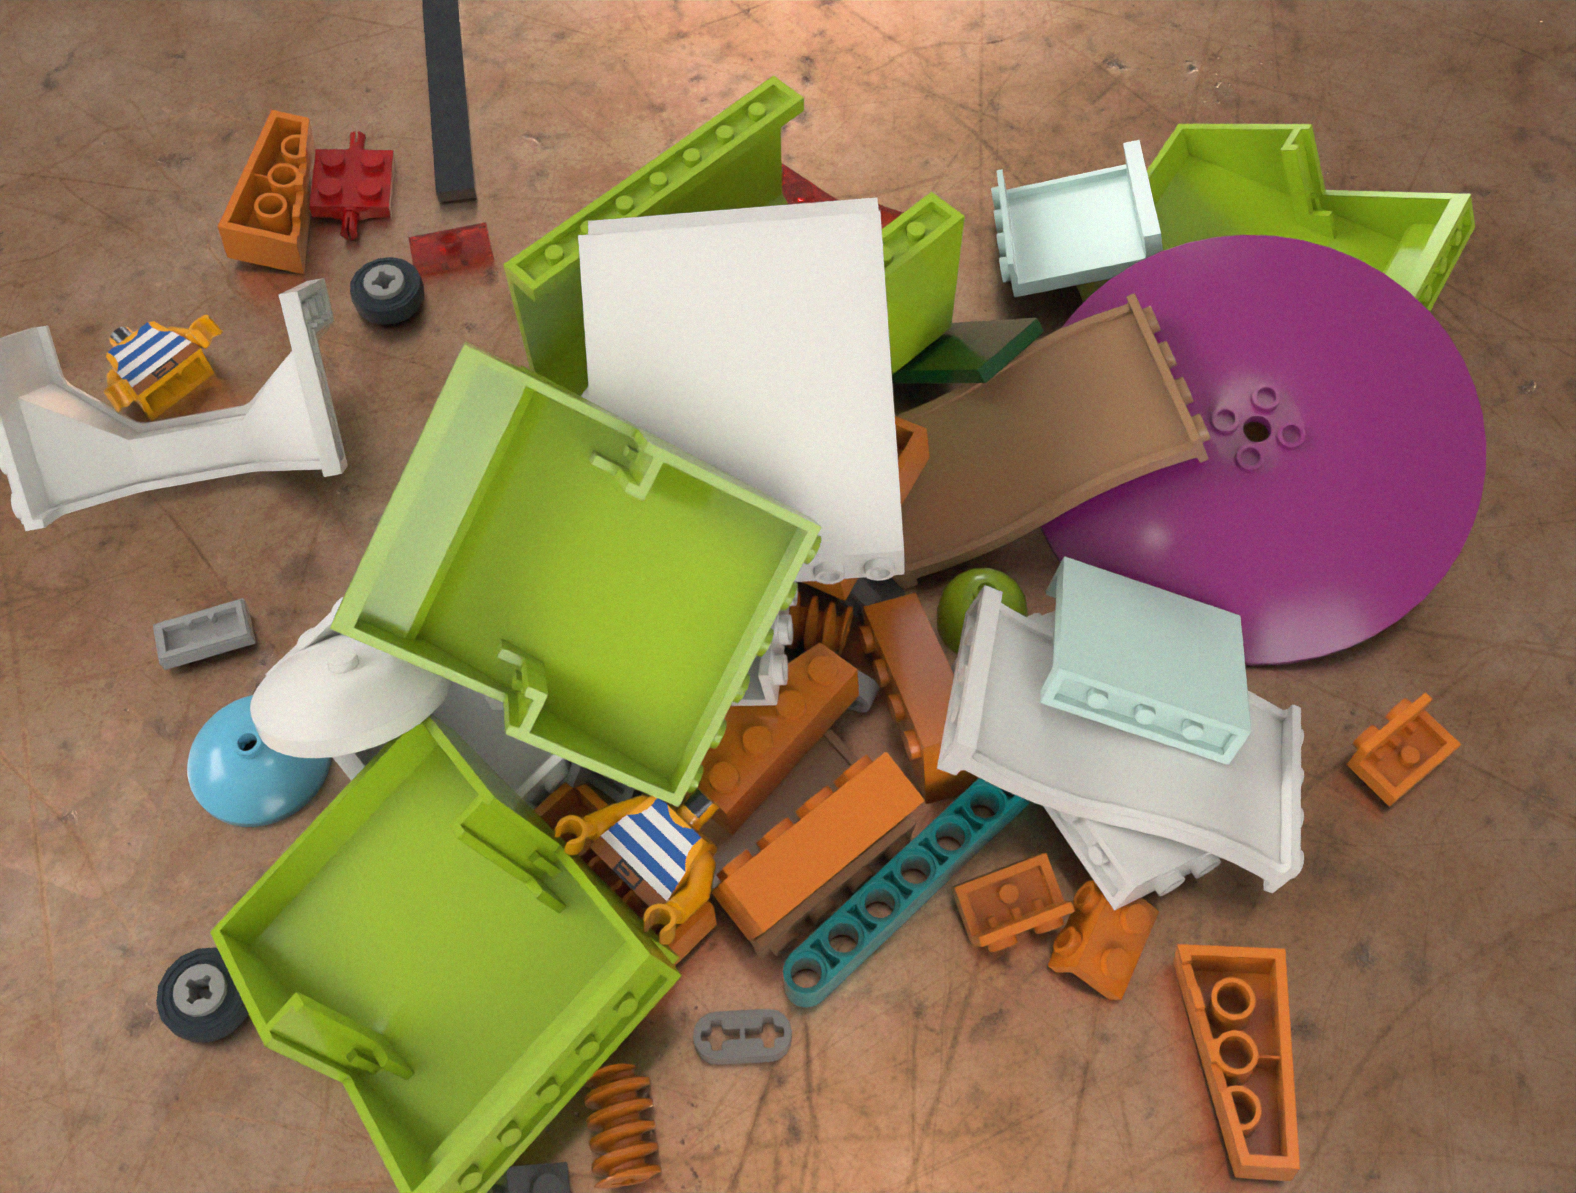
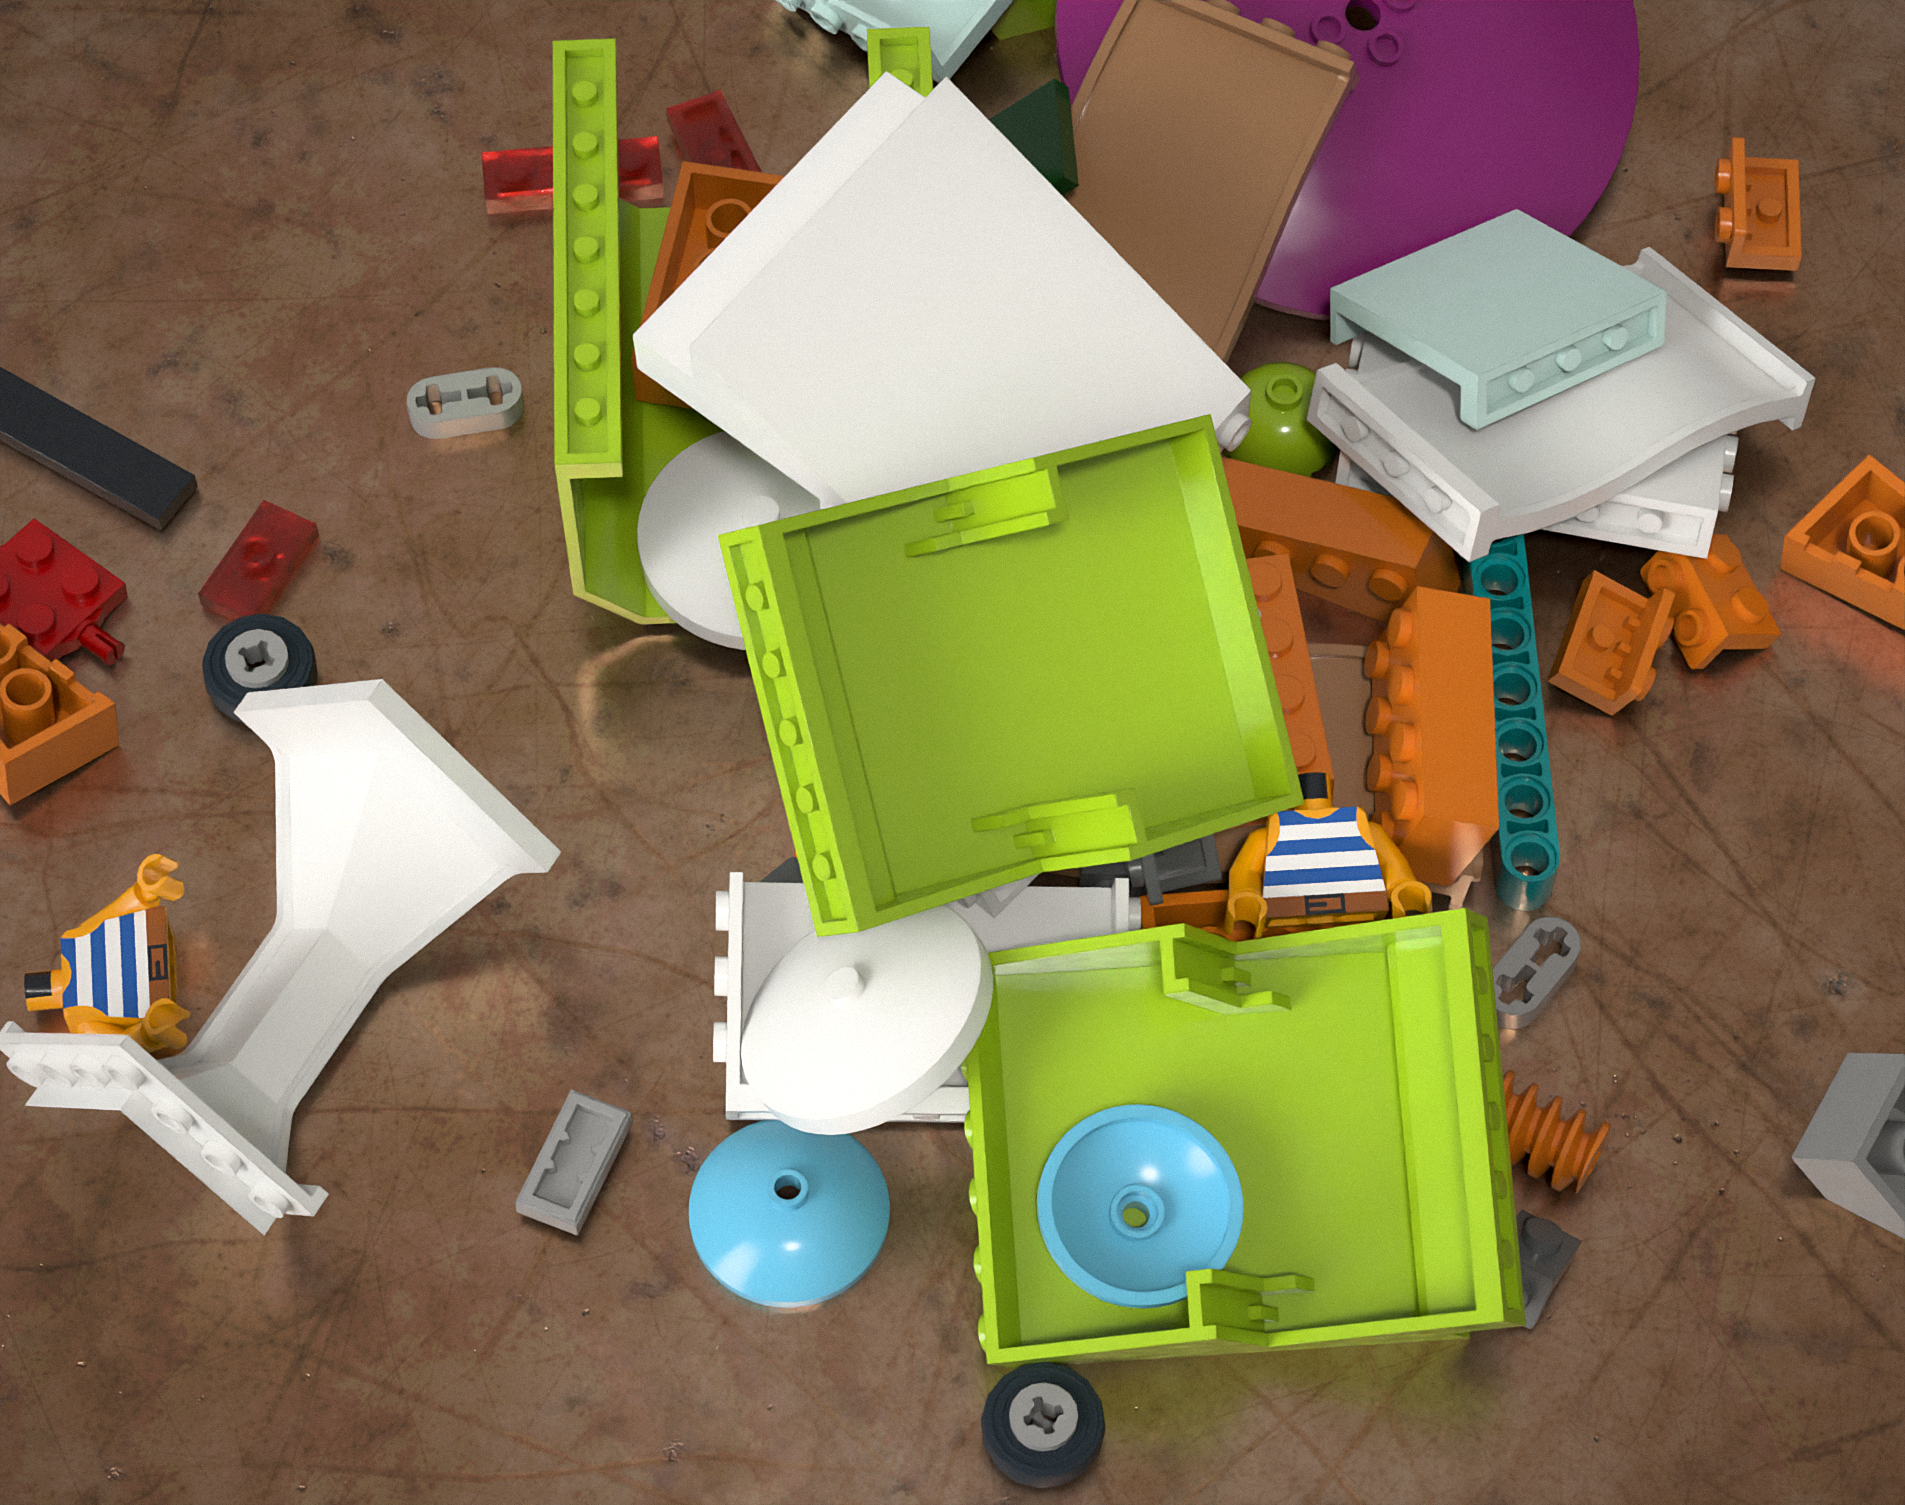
camera: 50 degrees left, 0 degrees up
none -> medium azure dish [1037,1104,1244,1309]

